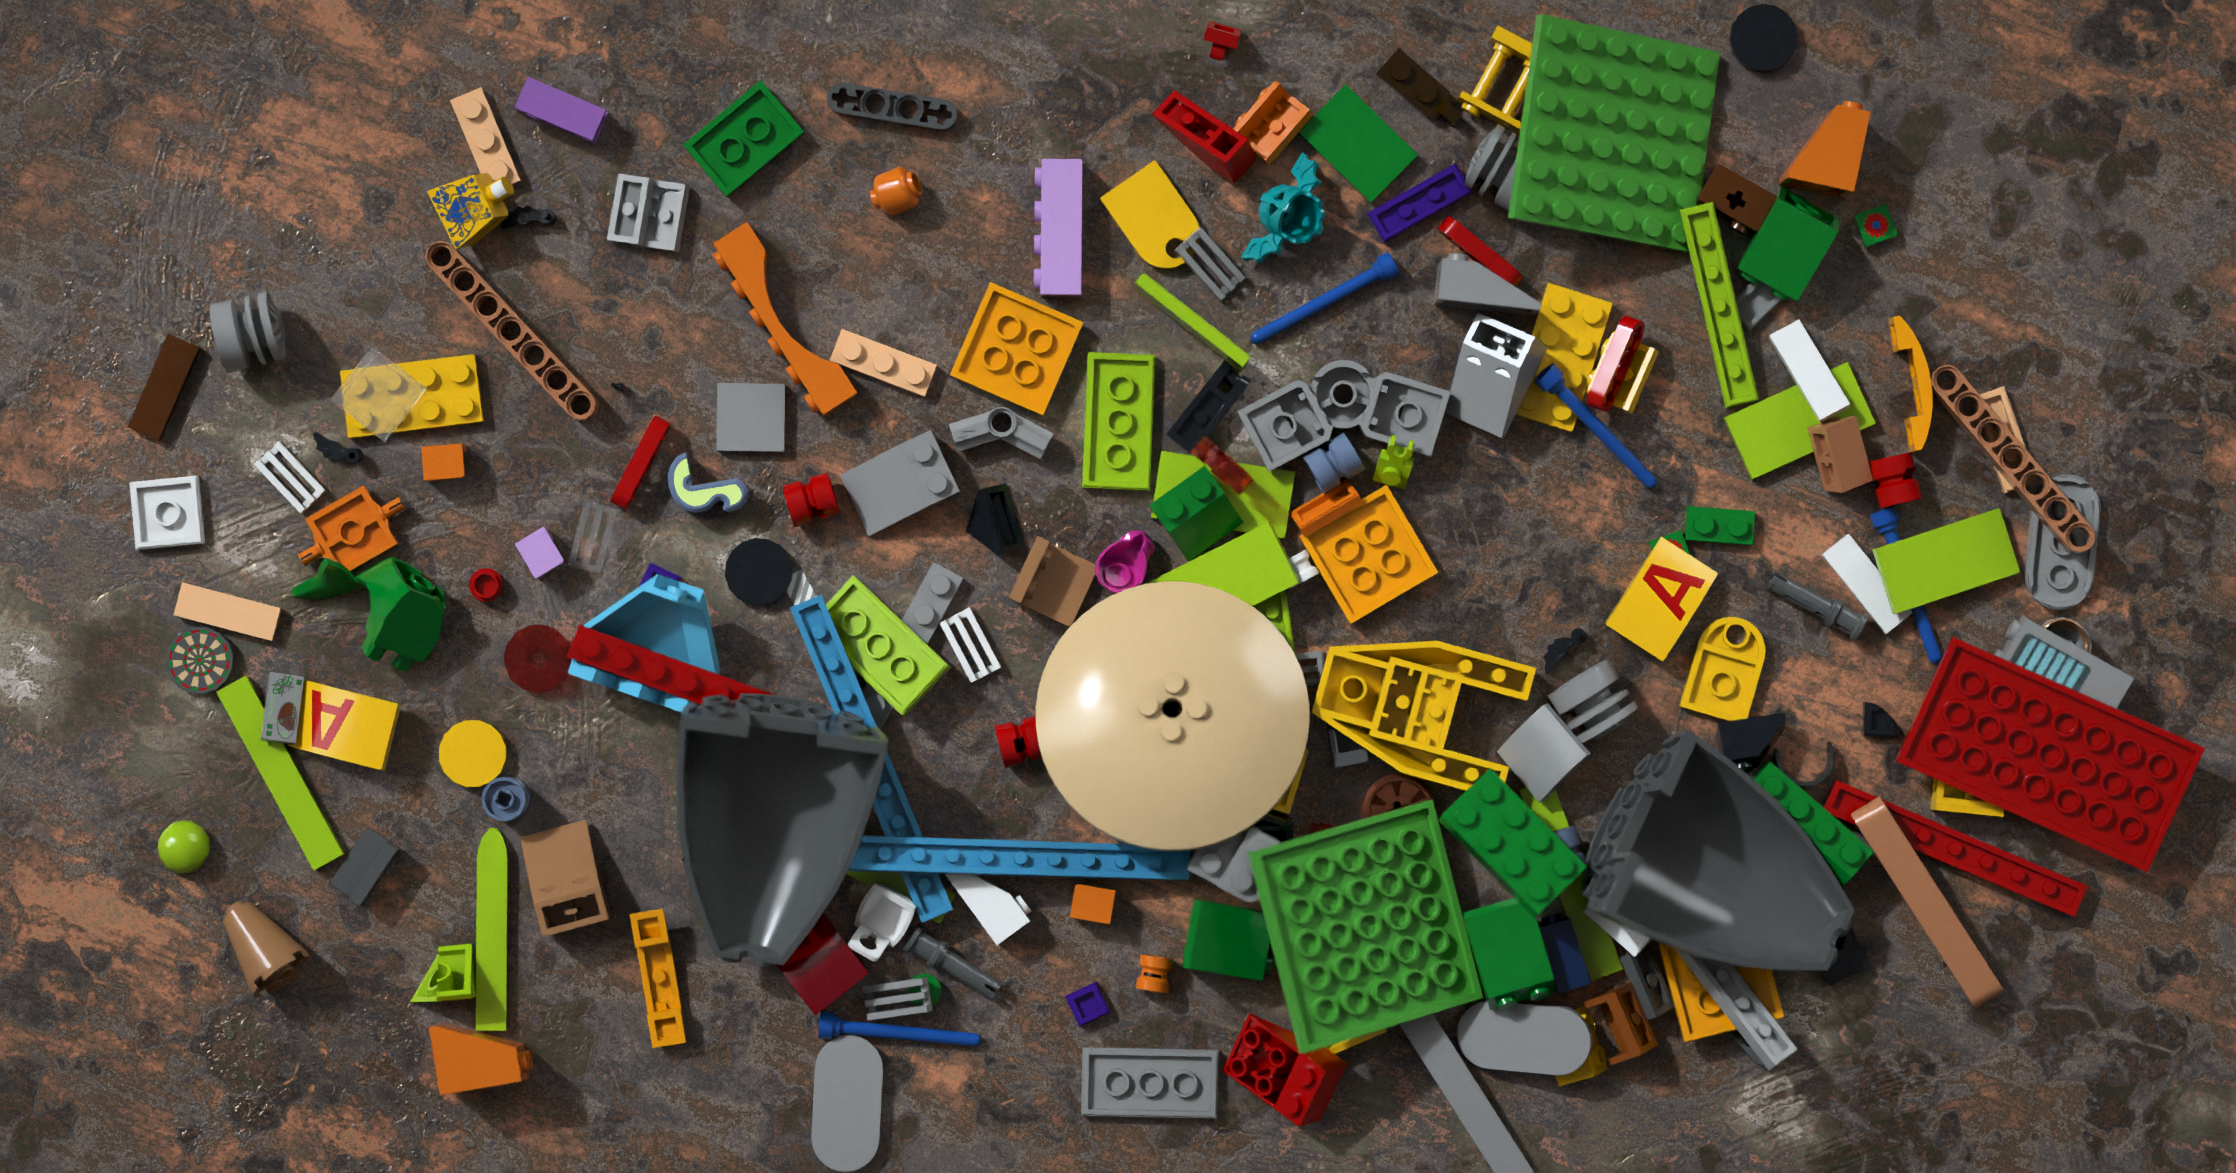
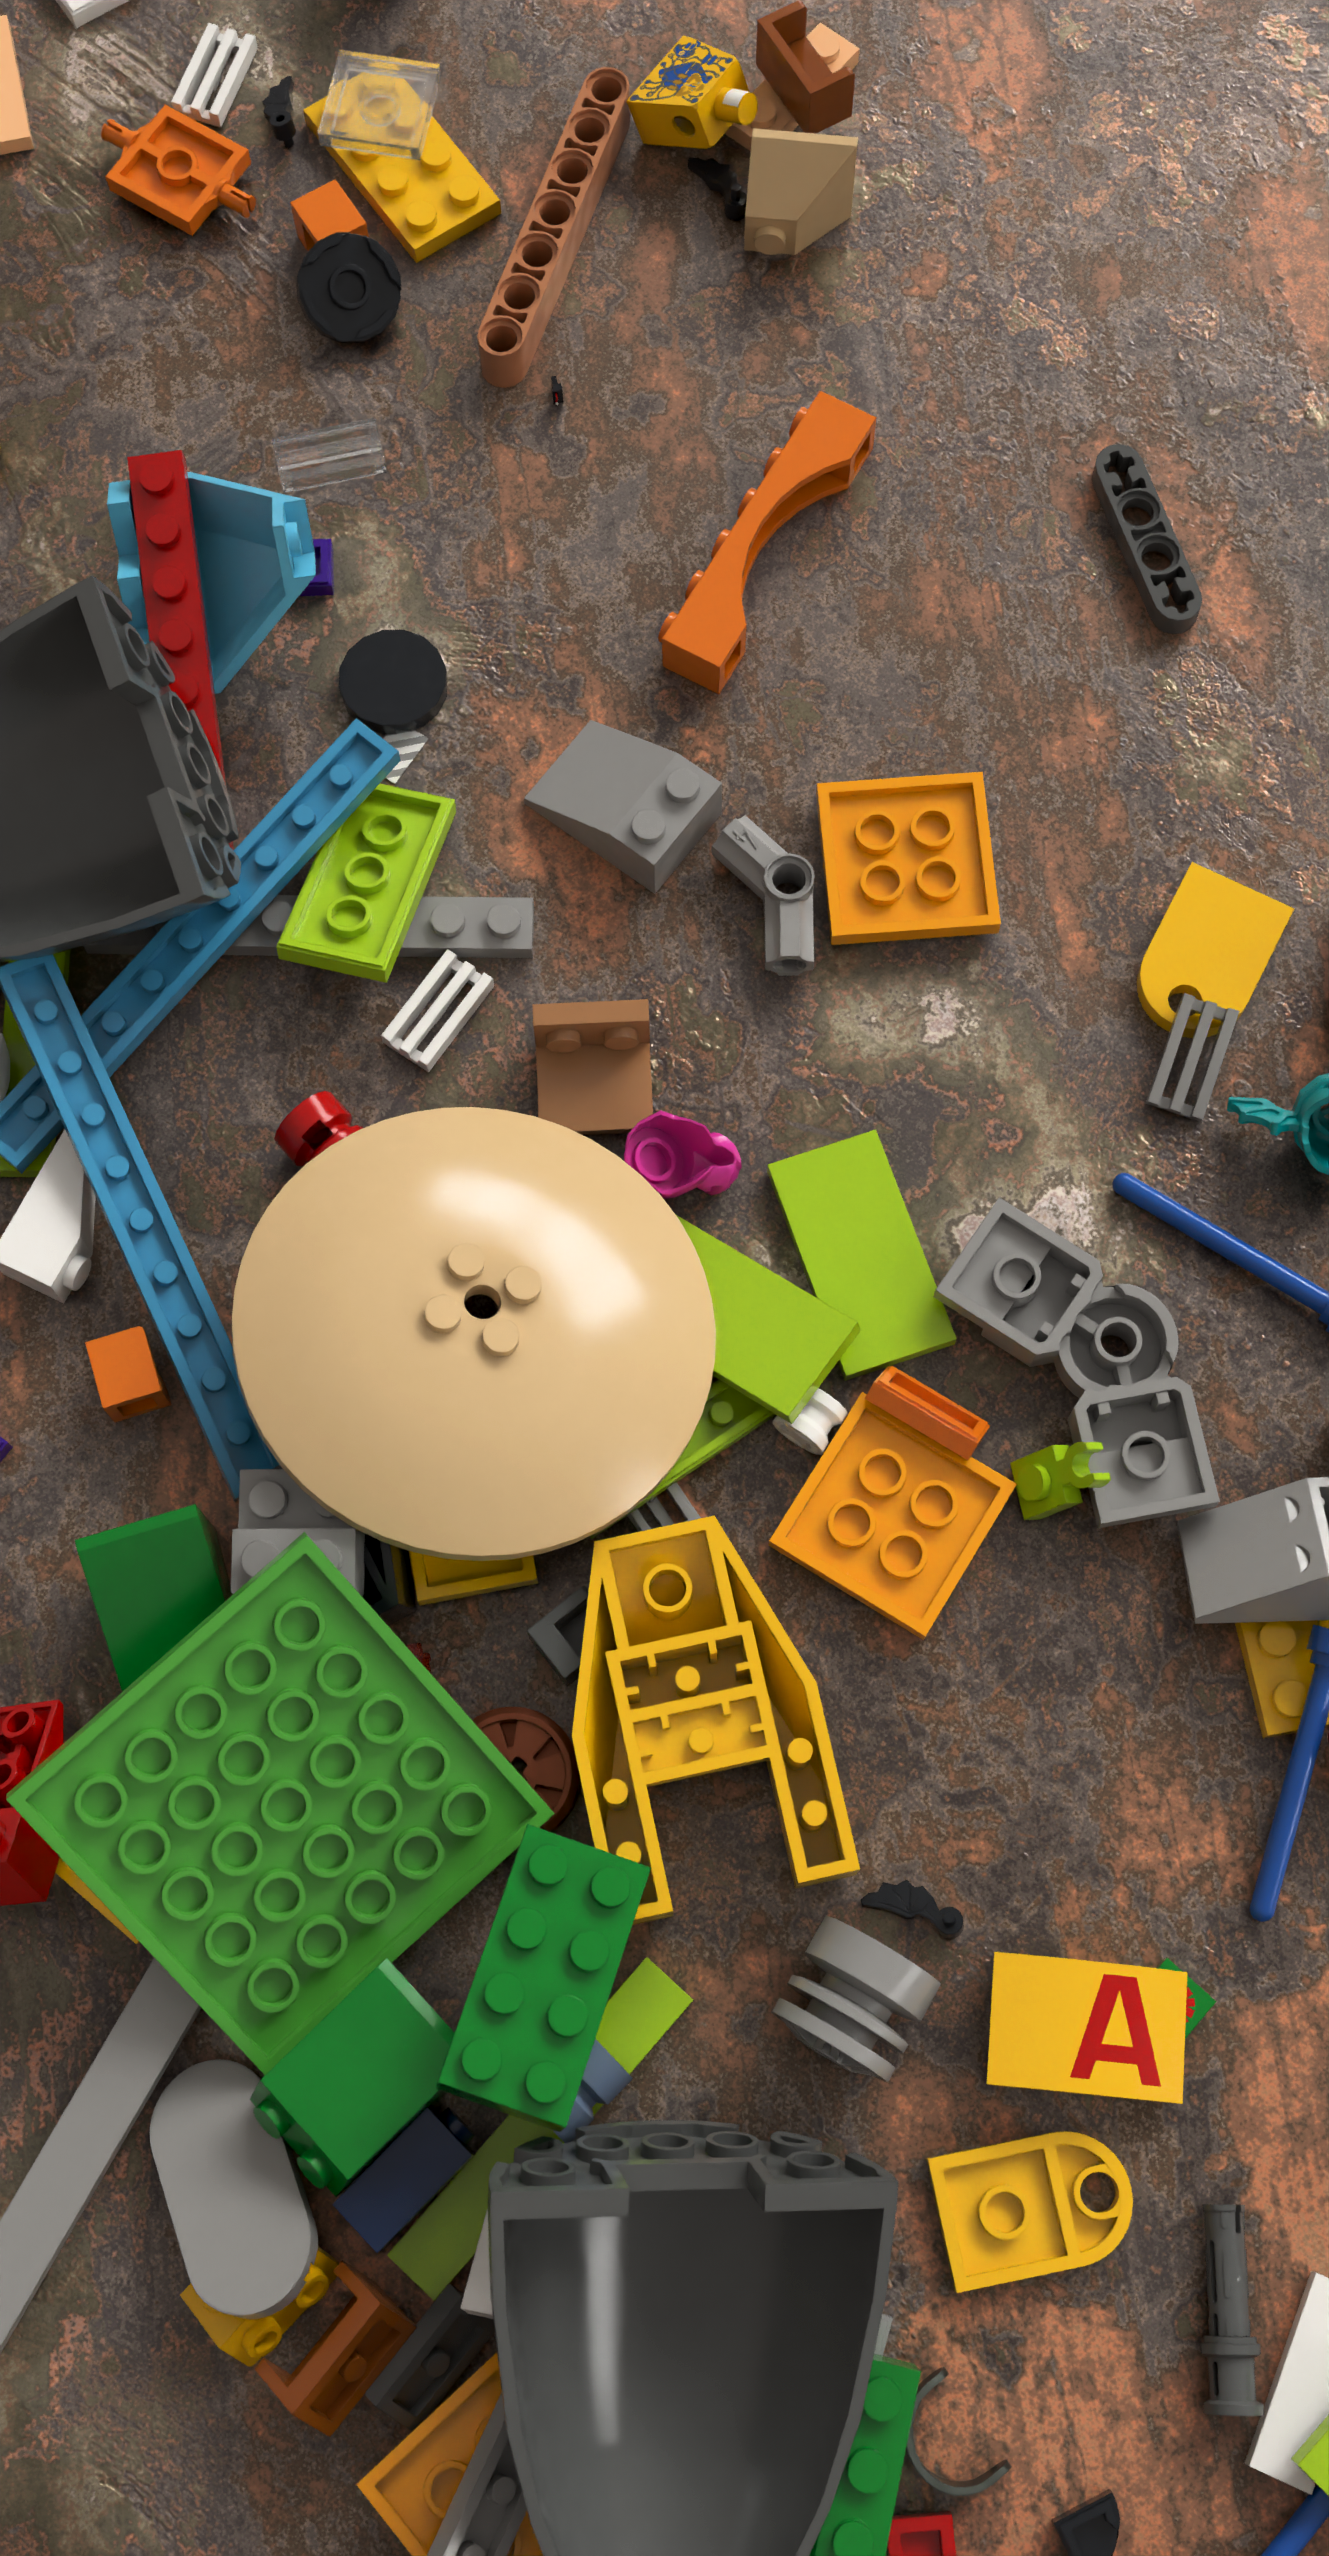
camera: 70 degrees right, 15 degrees down
green hips [292,557,446,672] -> none
red plate [469,568,504,602] -> none
clear red plate [504,625,572,693] -> none
medium lavender piece [514,77,609,145] -> none
lavender panel [515,526,564,580] -> none
light grey slope [607,173,690,253] -> none
red beam [610,415,671,510] -> none
animal [668,452,750,514] -> none
green plate [683,80,805,198] -> none
light grey tile [716,383,786,452] -> none
red wheel [782,472,840,528] -> none
light nougat plate [830,329,937,397] -> none
orange head [870,166,923,216] -> none
black slope [966,483,1026,555] -> none
lavender brick [1034,159,1082,298] -> none
lime tile [1082,352,1156,491] -> none
lime tile [1135,273,1250,372] -> none
orange wheel [1135,954,1174,993] -> none
green slope [1149,466,1244,562] -> none
black plate [1166,360,1251,455] -> none
clear red plate [1190,436,1254,495] -> none
sand blue wheel [1302,433,1365,494] -> none
light grey slope [1497,703,1591,803] -> none
green plate [1684,506,1755,546] -> none
black slope [1716,712,1786,773] -> none
none -> black tile [296,232,401,343]
none -> tan slope [744,128,858,255]
none -> dark orange panel [756,0,855,134]

